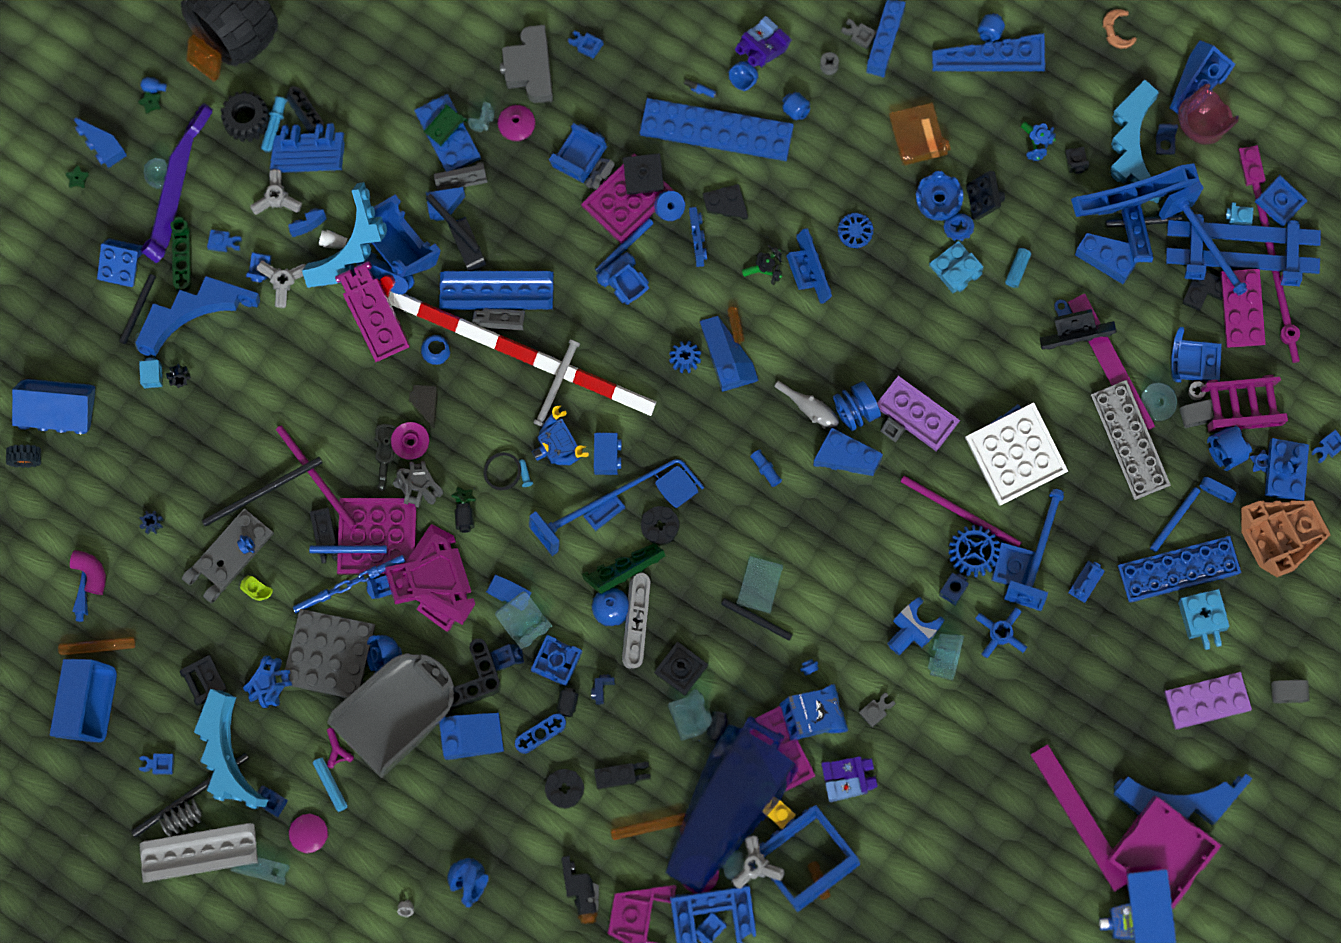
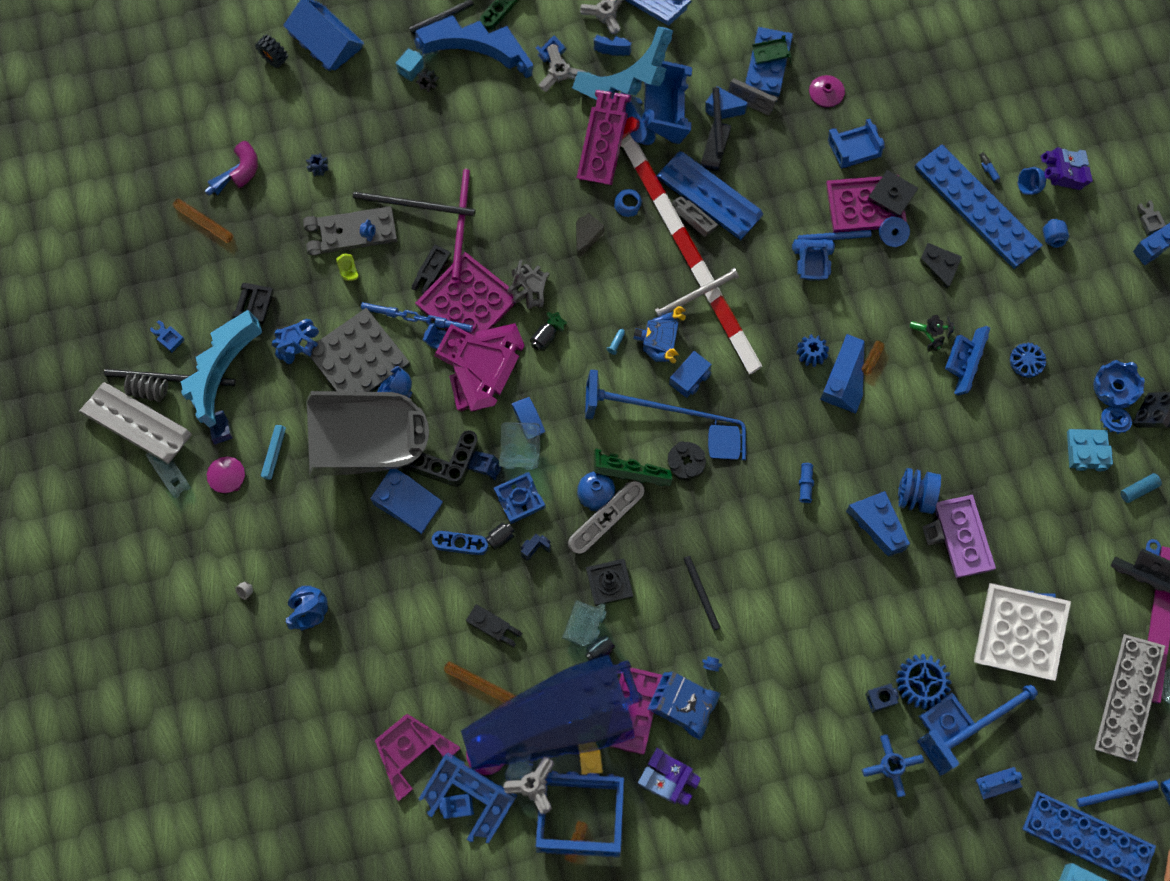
camera: 35 degrees right, 5 degrees down
blue windscreen [50,659,117,742] -> none
blue plate [207,230,242,252] -> none
blue bar [309,545,387,553] -> none
white cone [319,230,348,249] -> none
magenta piece [327,728,354,768] -> none
pearl dark grey piece [374,424,396,491] -> none
magenta dish [391,422,429,460] -> none
clear light blue bracket [468,102,495,131] -> none
black piece [484,452,521,491] -> none
dark grey brick [500,25,553,103] -> none
black plate [545,769,584,809] -> none
black plate [561,856,599,924] -> none
blue plate [568,31,603,58] -> none
blue tile [583,496,625,532] -> none
dark grey plate [584,158,615,190] -> none
blue wing [689,207,707,267] -> none
clear light blue piece [737,557,783,613] -> none
light grey piece [775,381,839,429] -> none
dark grey wheel [820,52,839,75] -> none
dark grey plate [859,692,896,728] -> none
blue connector [887,597,945,655] -> none
clear orange door [889,103,950,166] -> none
magenta piece [901,476,1022,547] -> none
clear light blue slope [928,634,964,681] -> none

